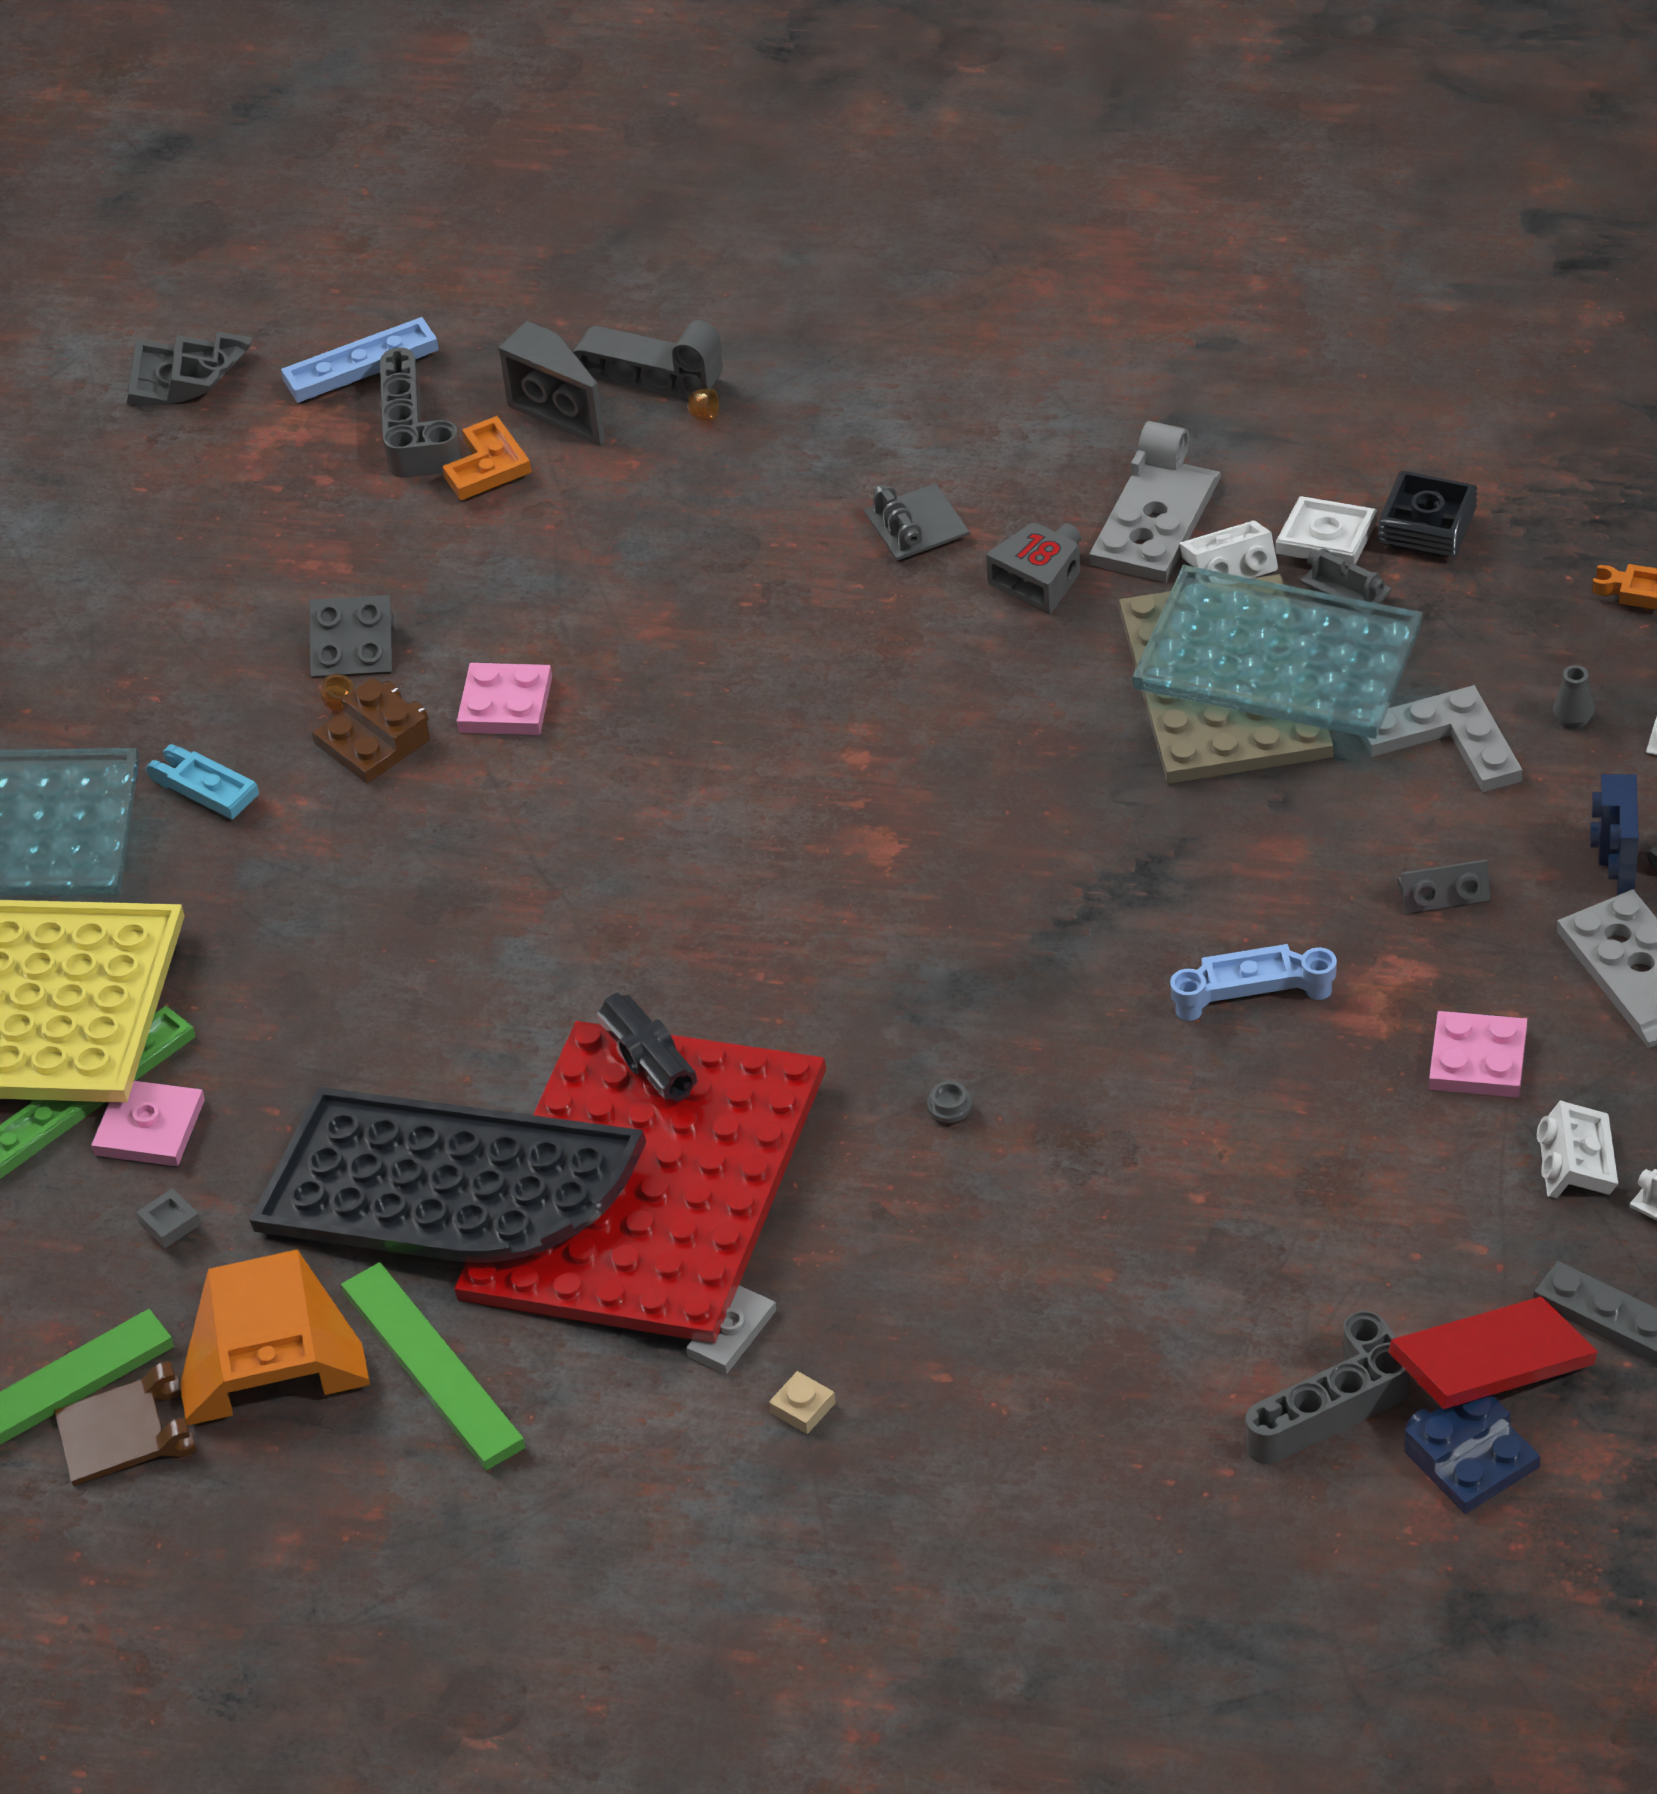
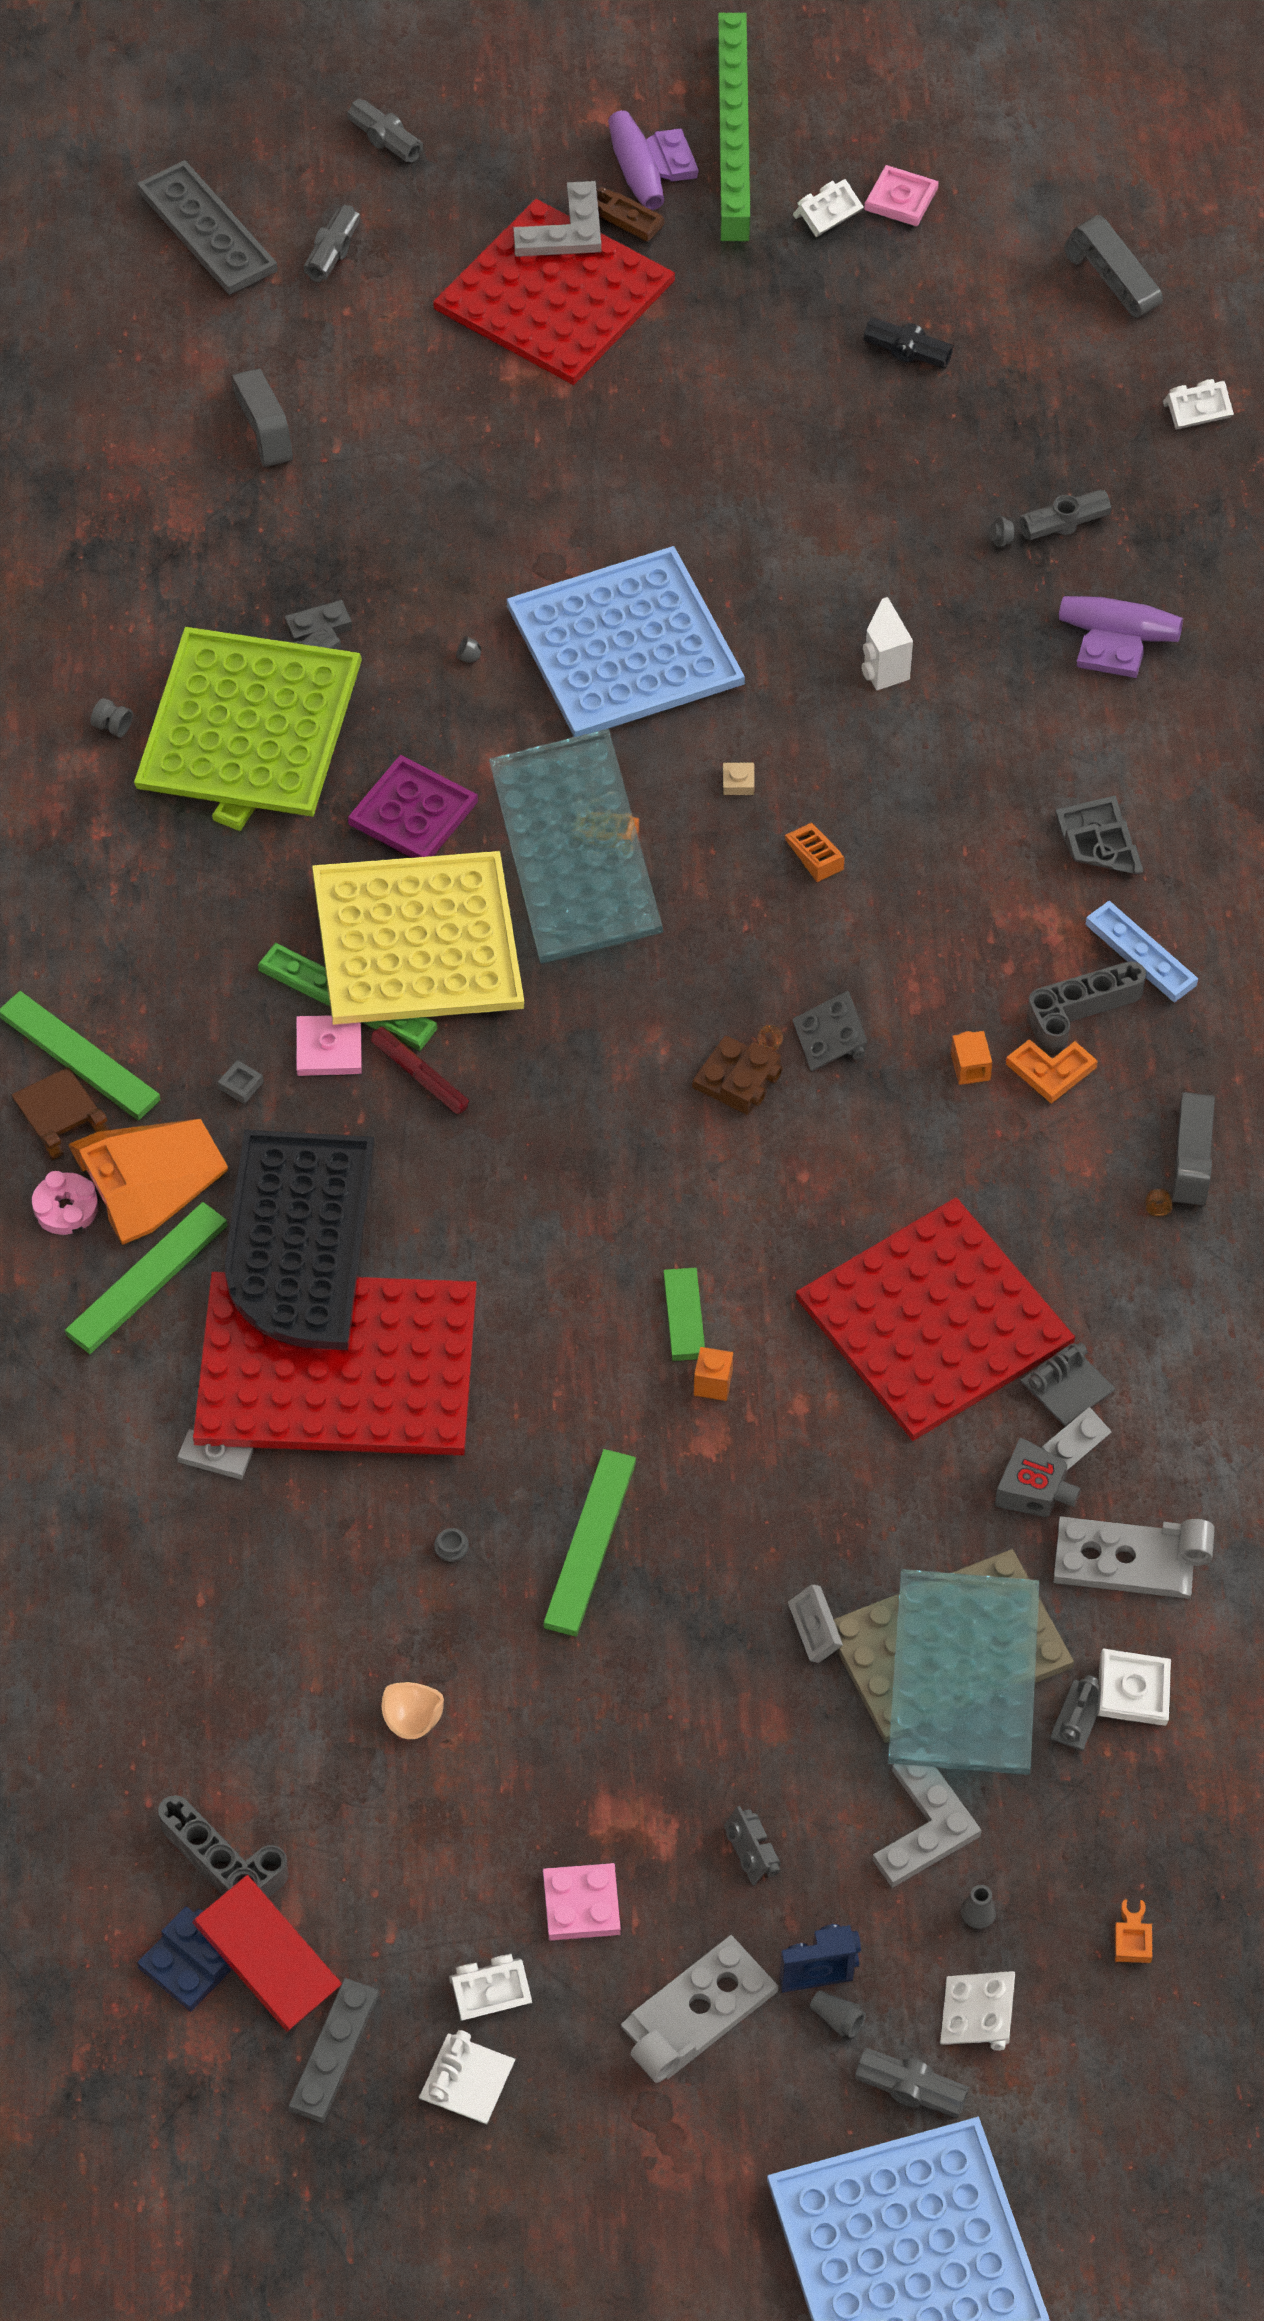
camera: 70 degrees right, 10 degrees up
medium azure hinge [146,744,259,820] -> none
bright pink plate [457,663,552,735] -> none
dark grey slope [498,321,605,446] -> none
black piece [597,992,698,1102] -> none
tan plate [769,1371,836,1434] -> none
light blue plate [1170,944,1337,1021] -> none
white bracket [1179,520,1278,587] -> none
black brick [1378,471,1478,557] -> none
none -> bright pink plate [32,1171,99,1235]
none -> dark red axle [371,1027,469,1114]
none -> light nougat helmet [382,1682,444,1739]
none -> bright green tile [544,1449,636,1637]
none -> bright green tile [664,1268,705,1361]
none -> orange brick [694,1347,733,1401]
none -> orange slope [785,823,844,882]
none -> light grey plate [788,1584,843,1663]
none -> red plate [796,1197,1075,1441]
none -> orange brick [951,1031,992,1085]
none -> light grey plate [1041,1406,1111,1470]

